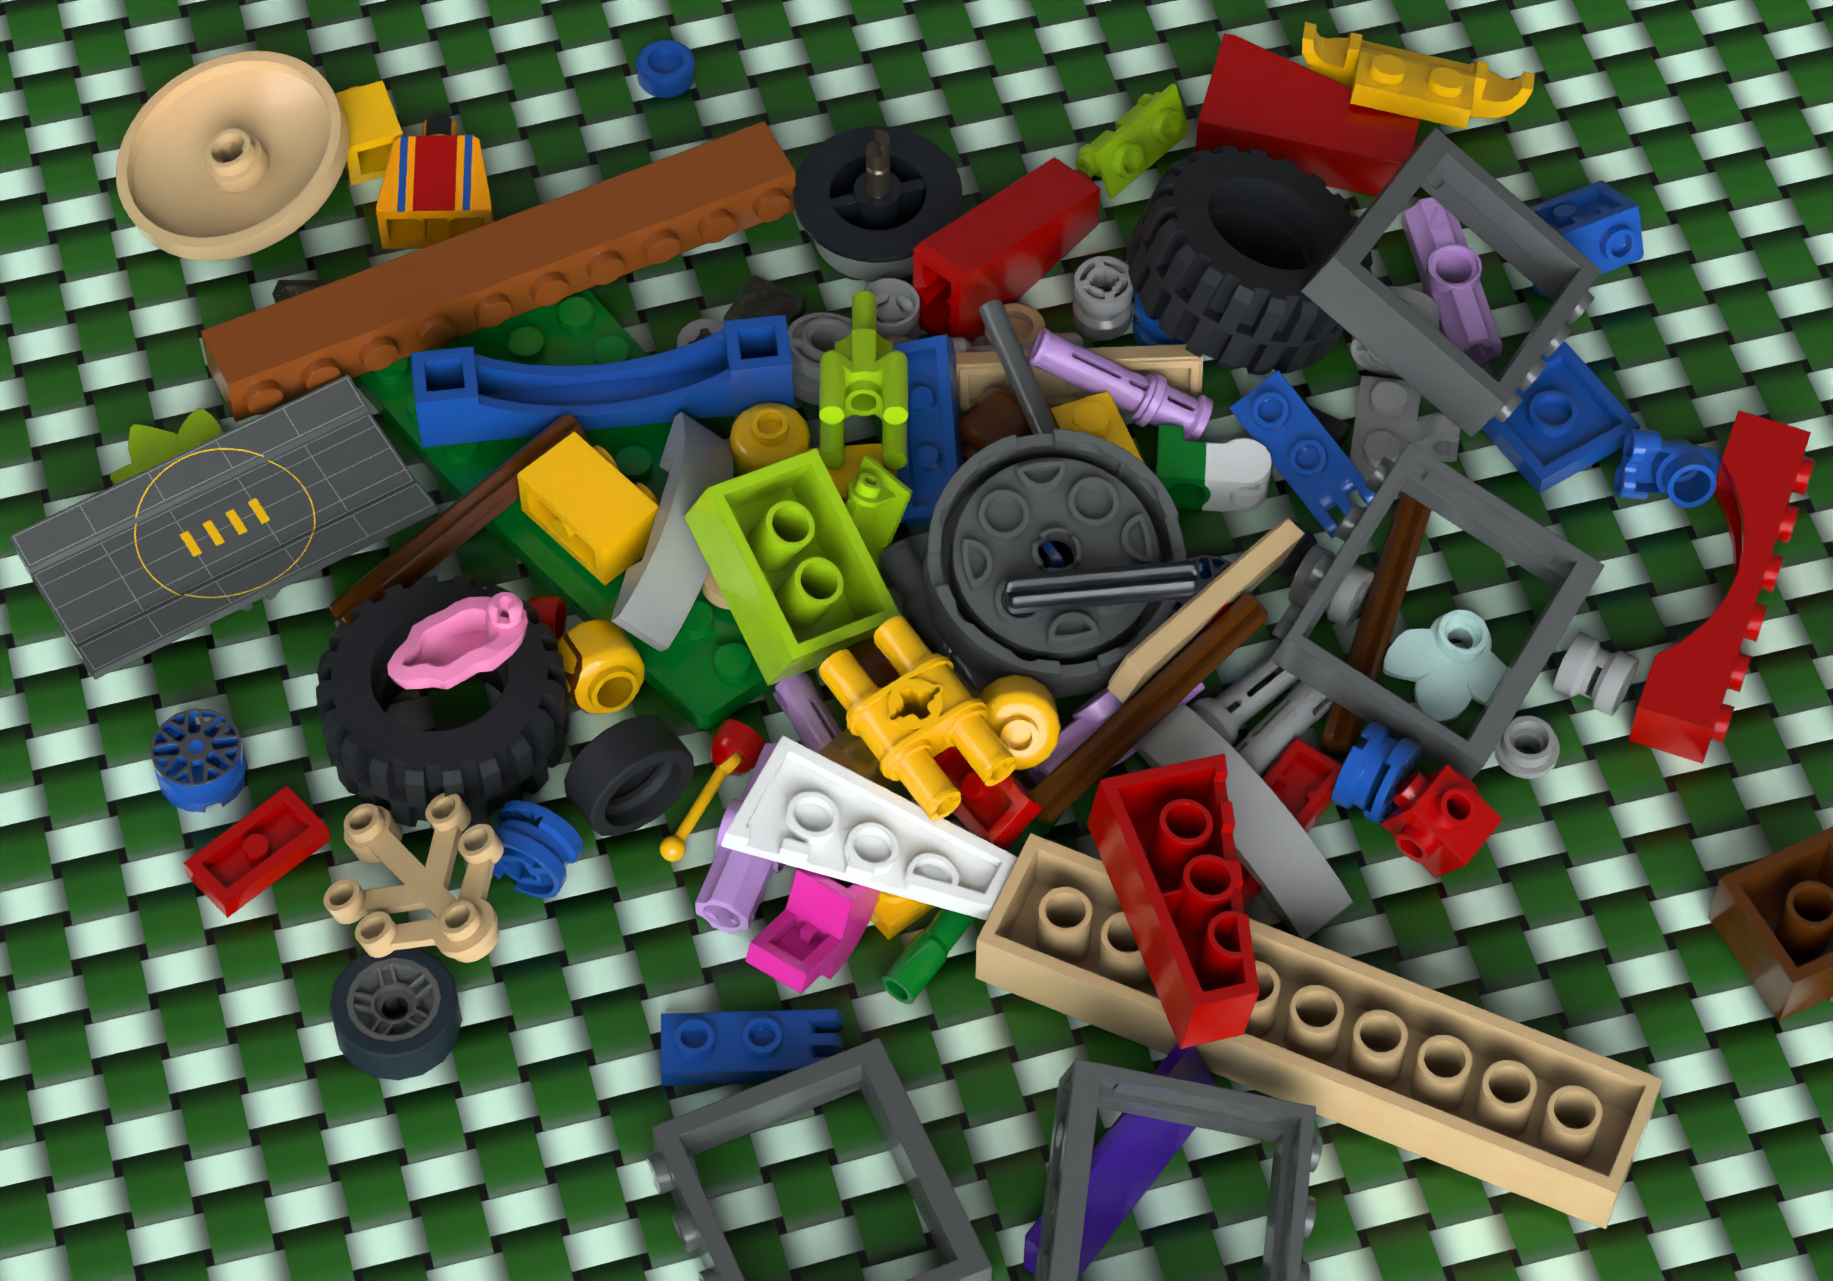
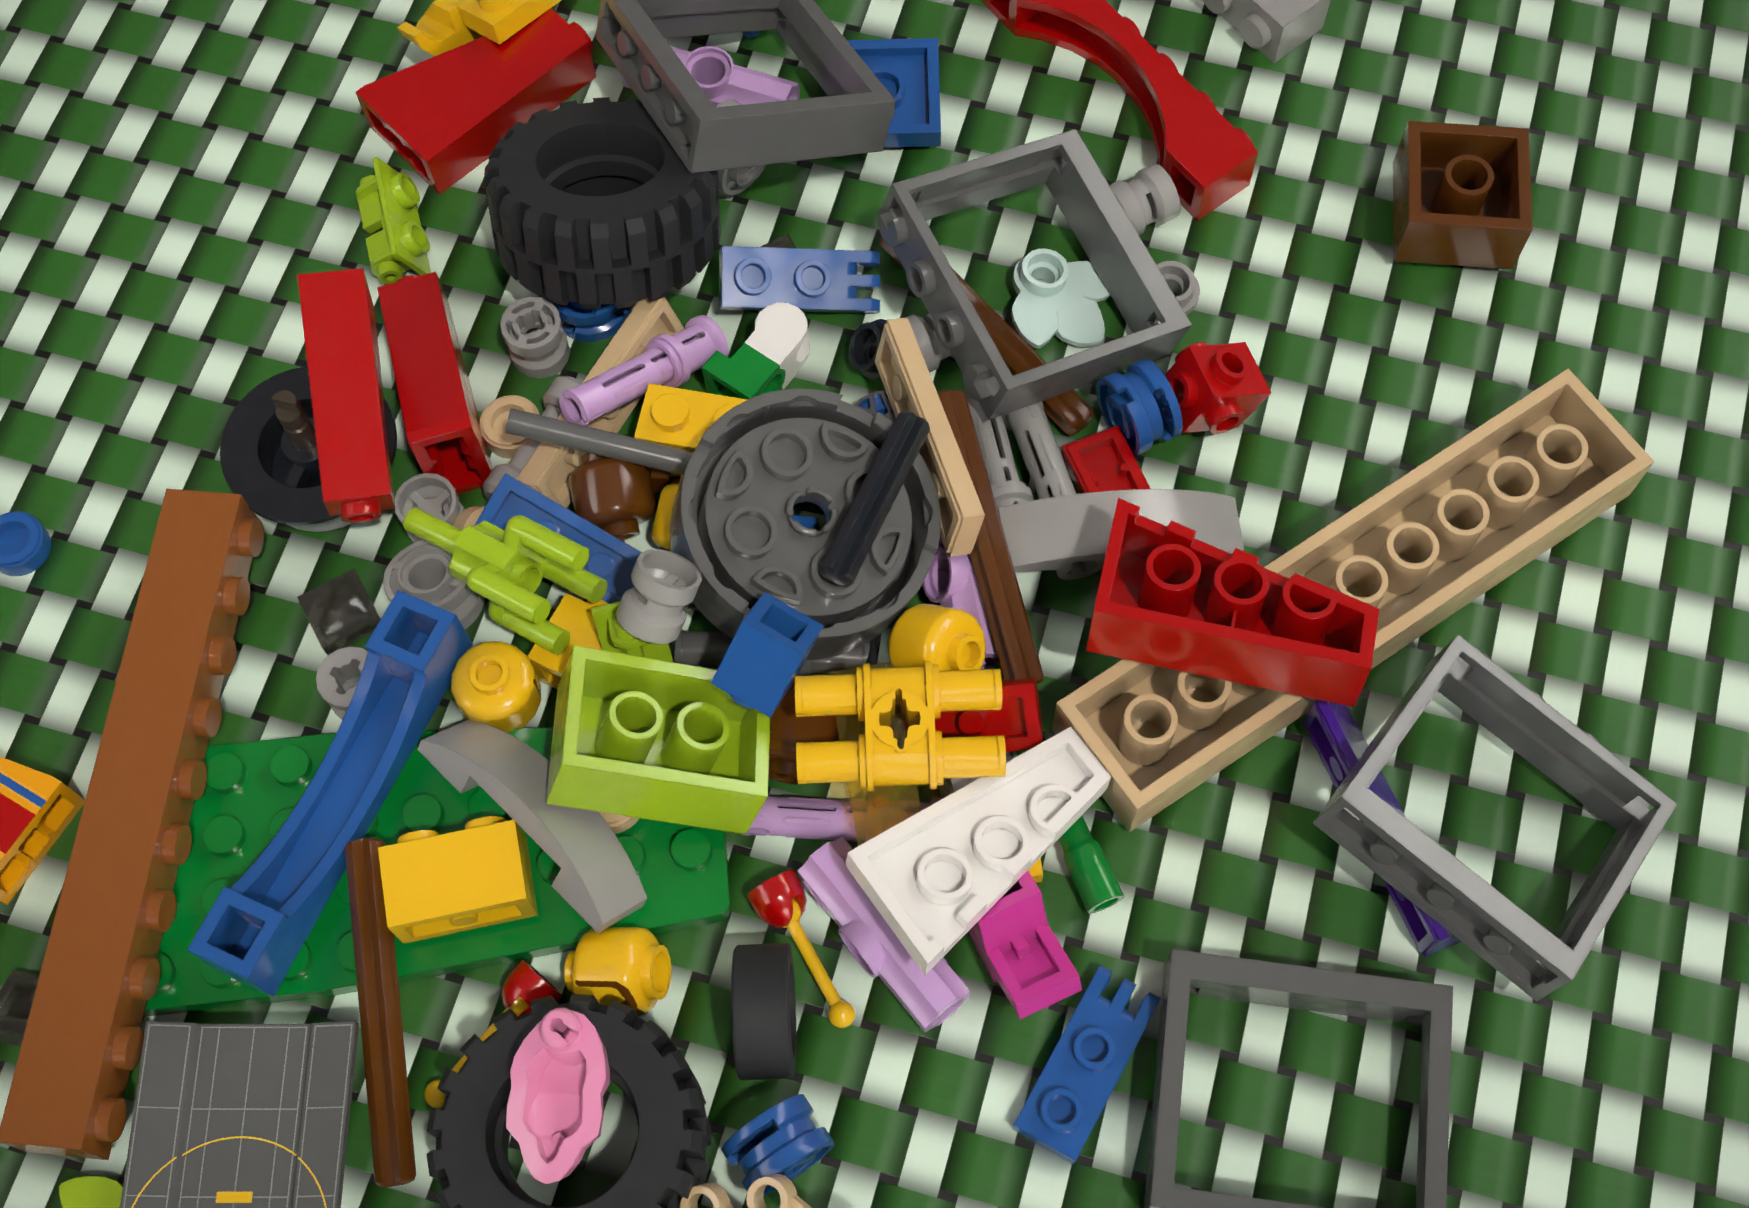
camera: 55 degrees left, 10 degrees up
light grey plate [1349,375,1460,495] -> none
blue plate [1613,428,1721,508] -> none
none -> red slope [297,268,395,523]
none -> light grey wheel [616,549,702,644]
none -> blue brick [711,592,824,717]

